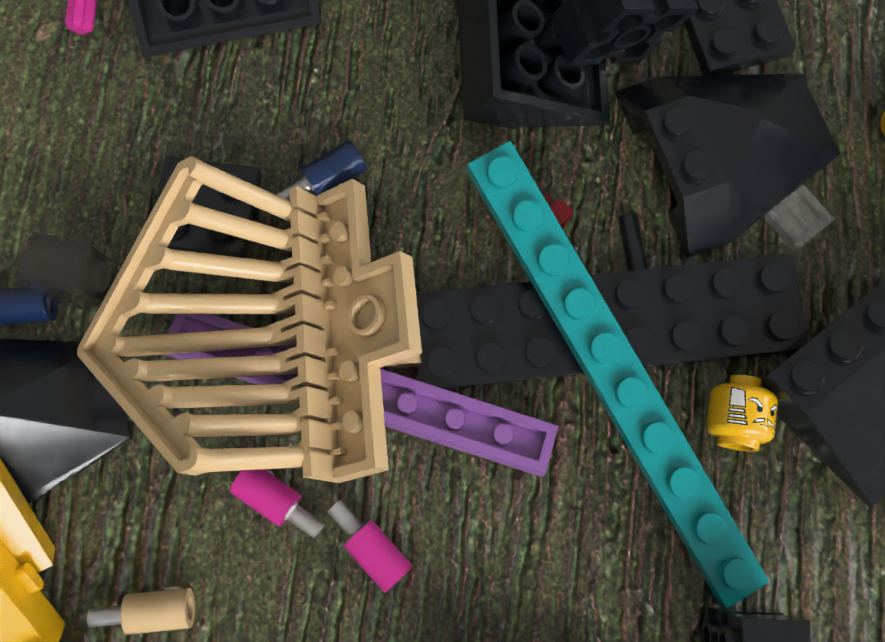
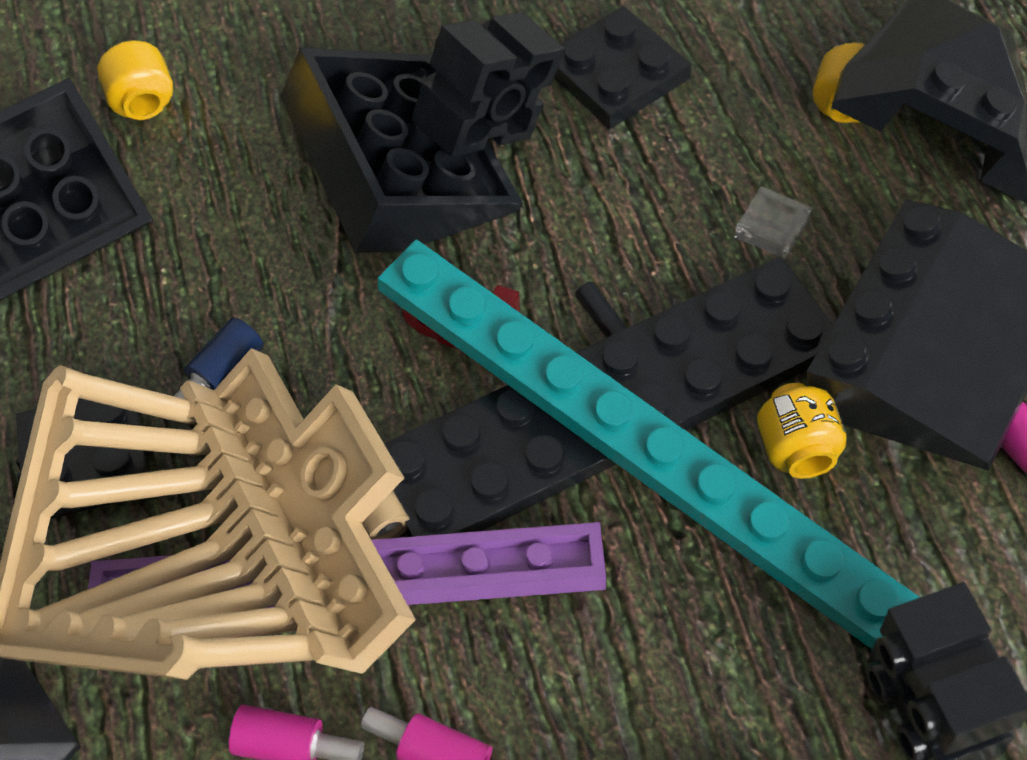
camera: 15 degrees left, 20 degrees down
black wedge [615,73,840,259] -> none

